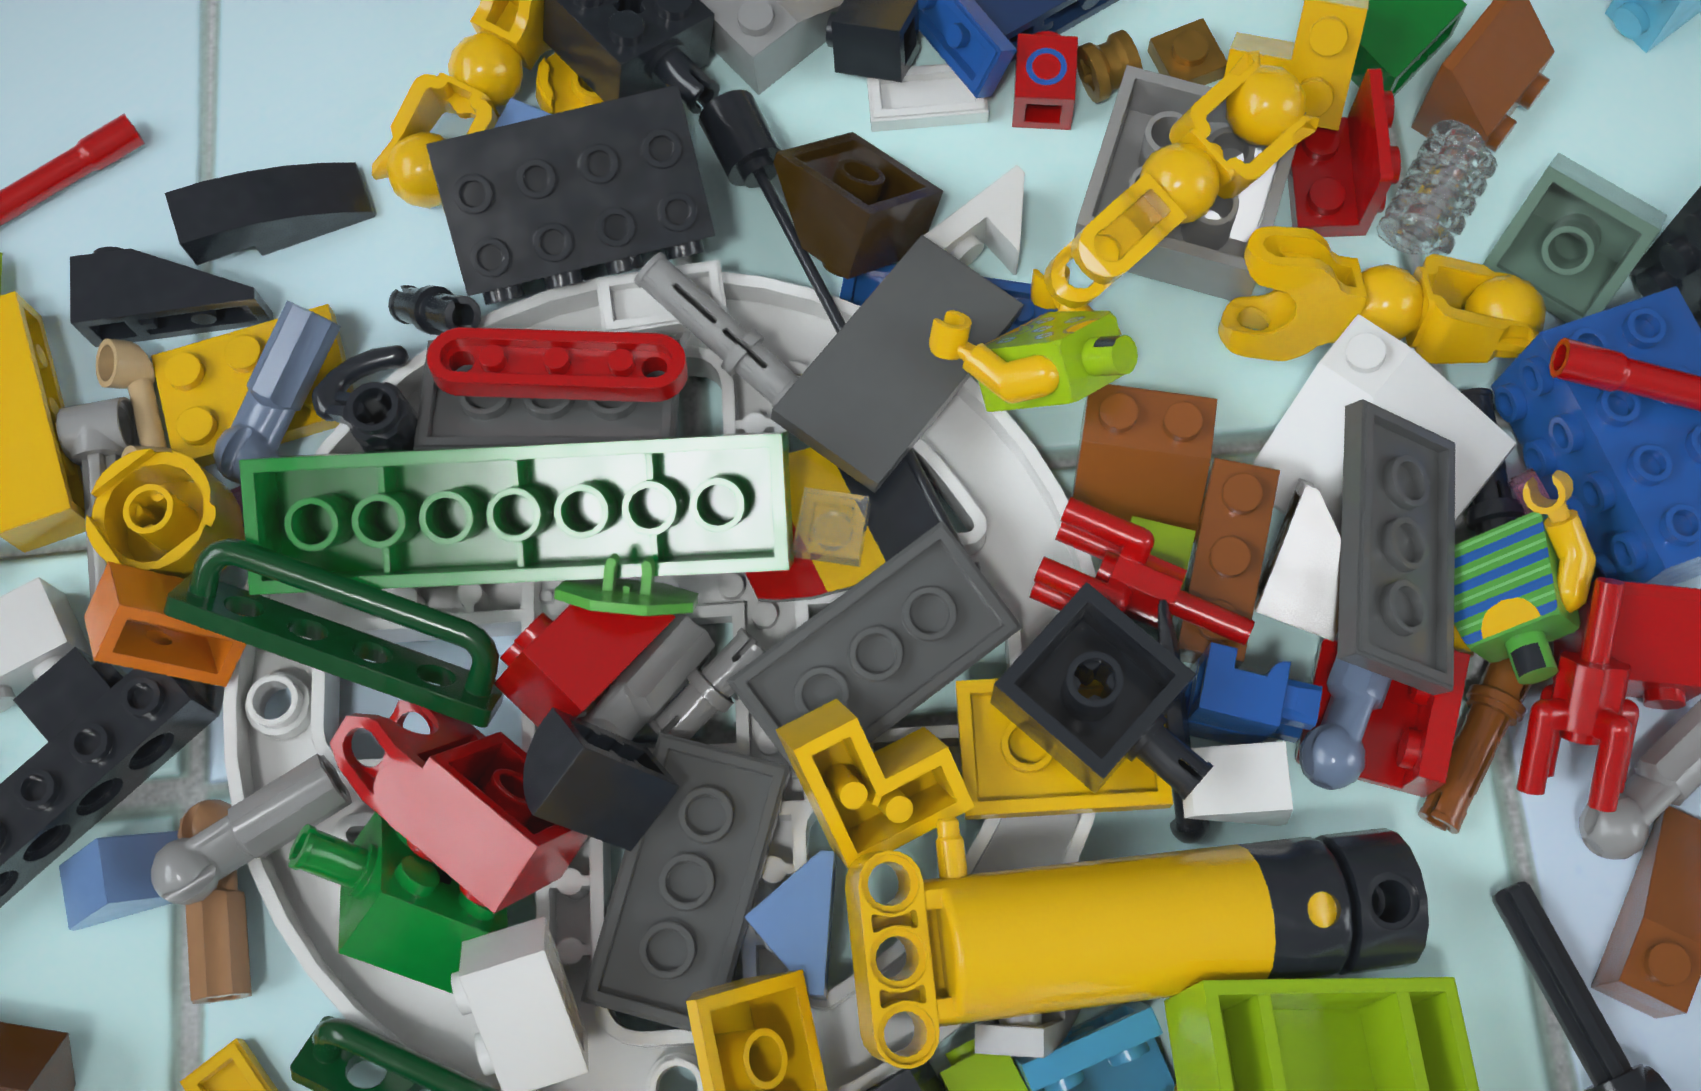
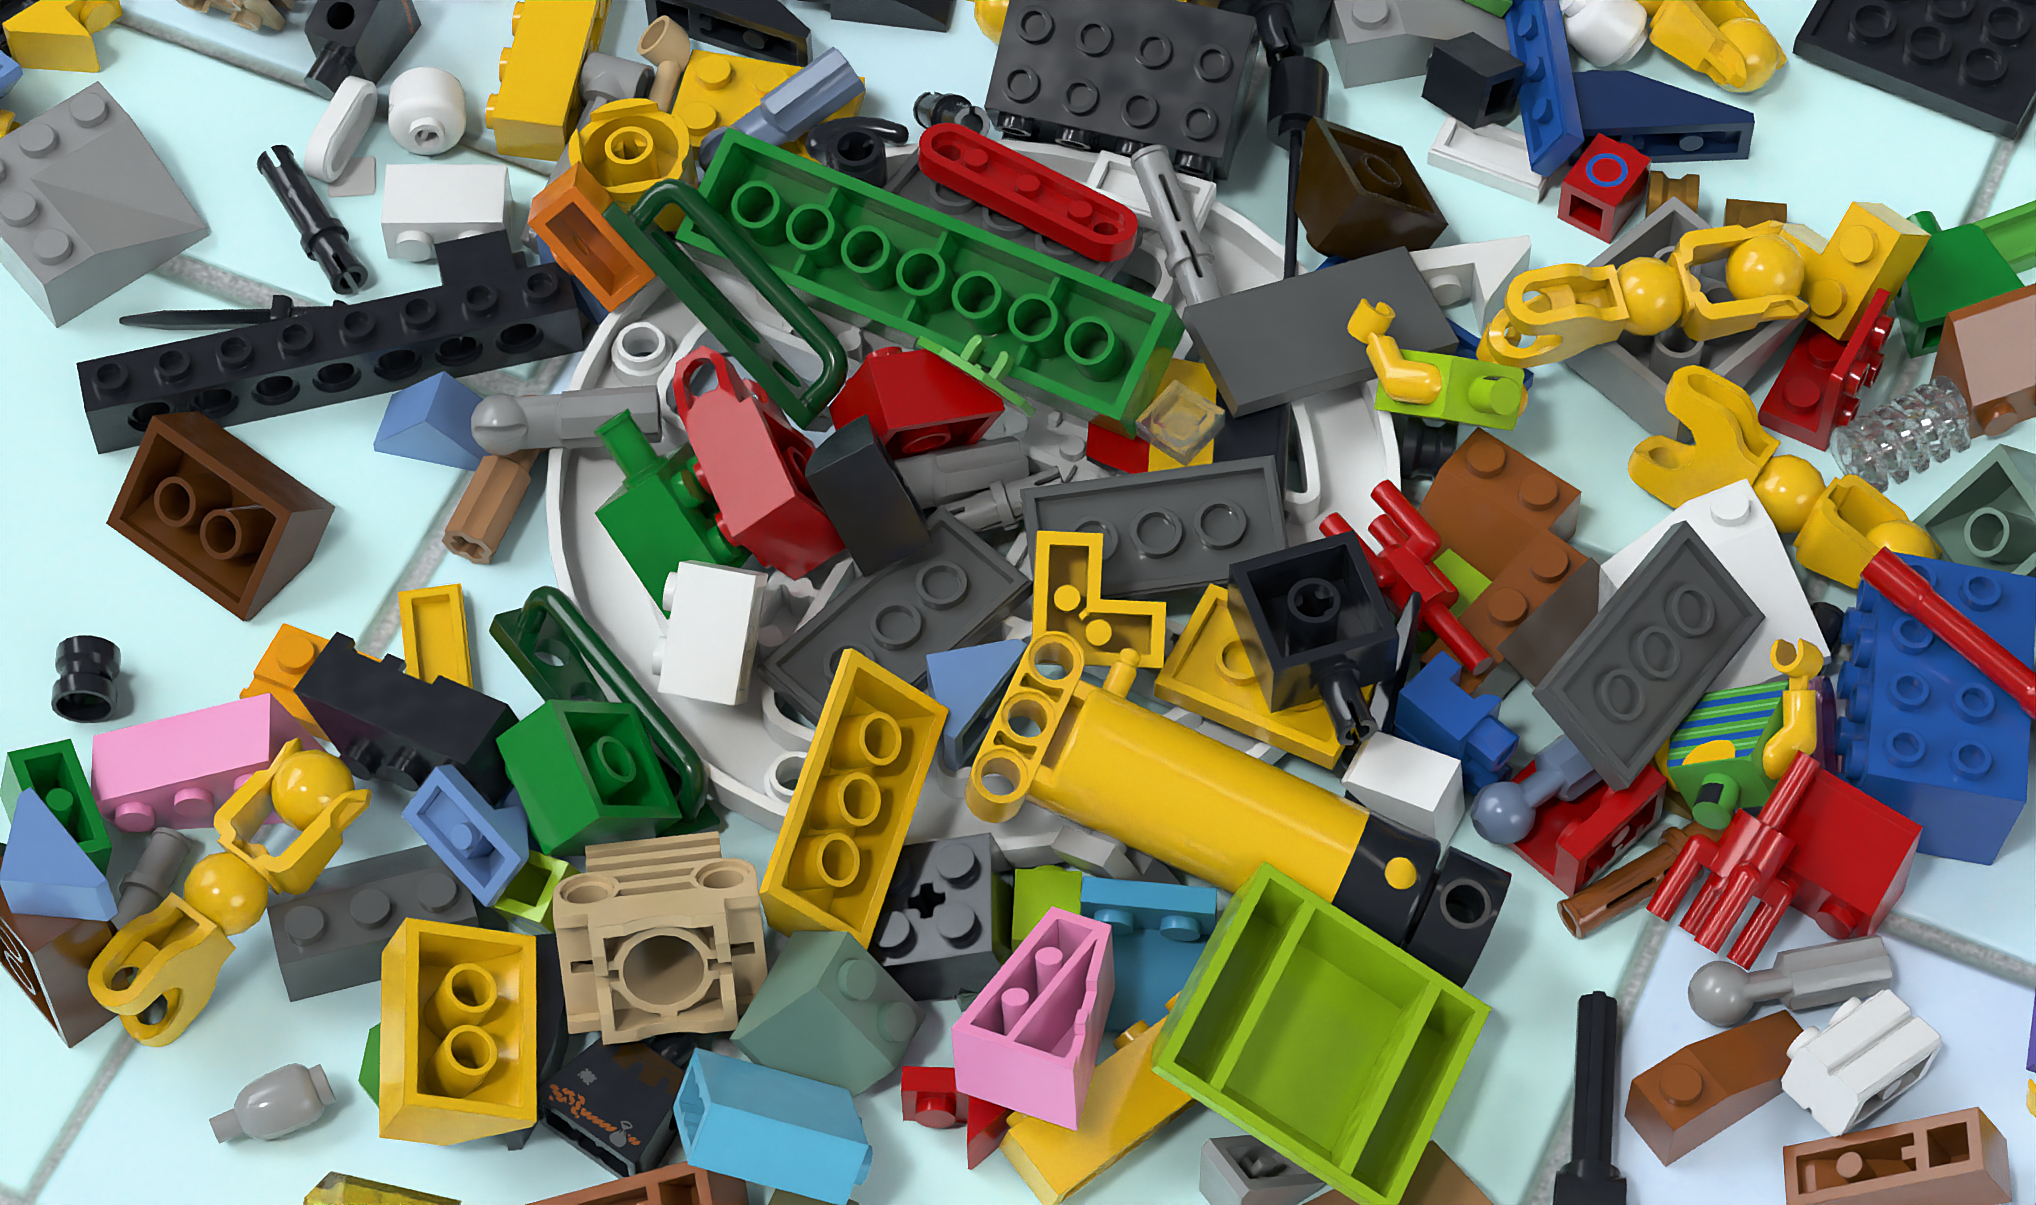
camera: 25 degrees right, 15 degrees down
none -> black wheel [1400,416,1459,480]

